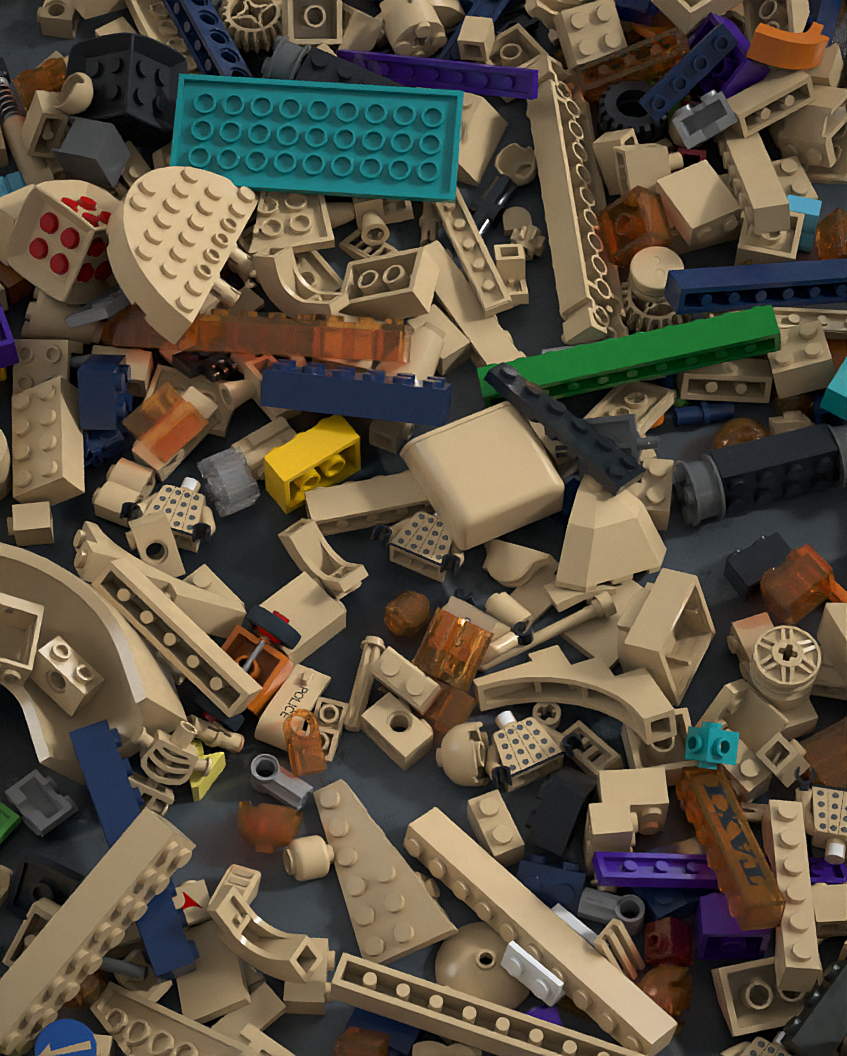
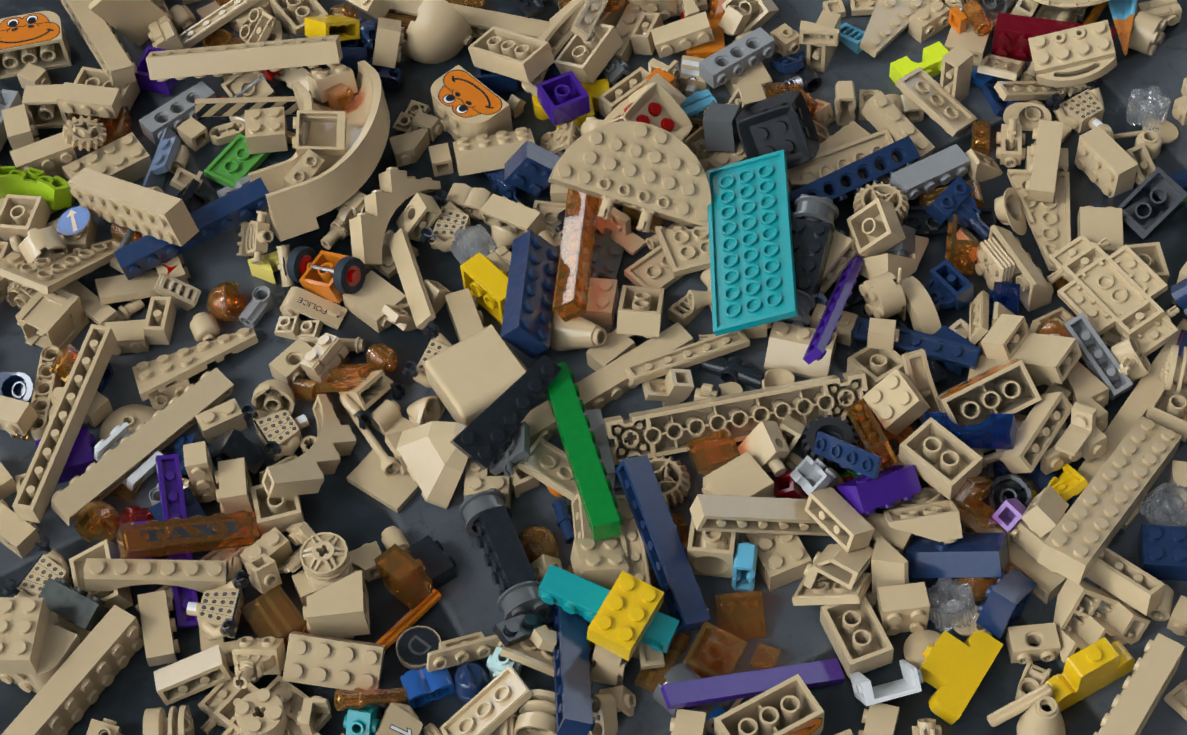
camera: 90 degrees right, 5 degrees down
tan hair [53,72,94,115] -> none
tan brick [91,557,263,718] -> none
clear orange slope [122,382,209,464] -> none
tan arch [206,885,324,984] -> none
tan arch [252,245,350,325] -> none
clear orange piece [283,709,327,777] -> none
tan tile [593,918,646,980] -> none
tan container [617,568,716,707] -> none
tan head [629,246,684,303] -> none
teal brick [684,721,739,770] -> none
orange arch [746,22,830,70] -> none
none -> tan brick [143,296,177,345]
none -> tan brick [381,526,410,560]
none -> tan tile [387,228,436,330]
none -> tan hat [491,224,519,252]
none -> tan brick [834,81,856,126]

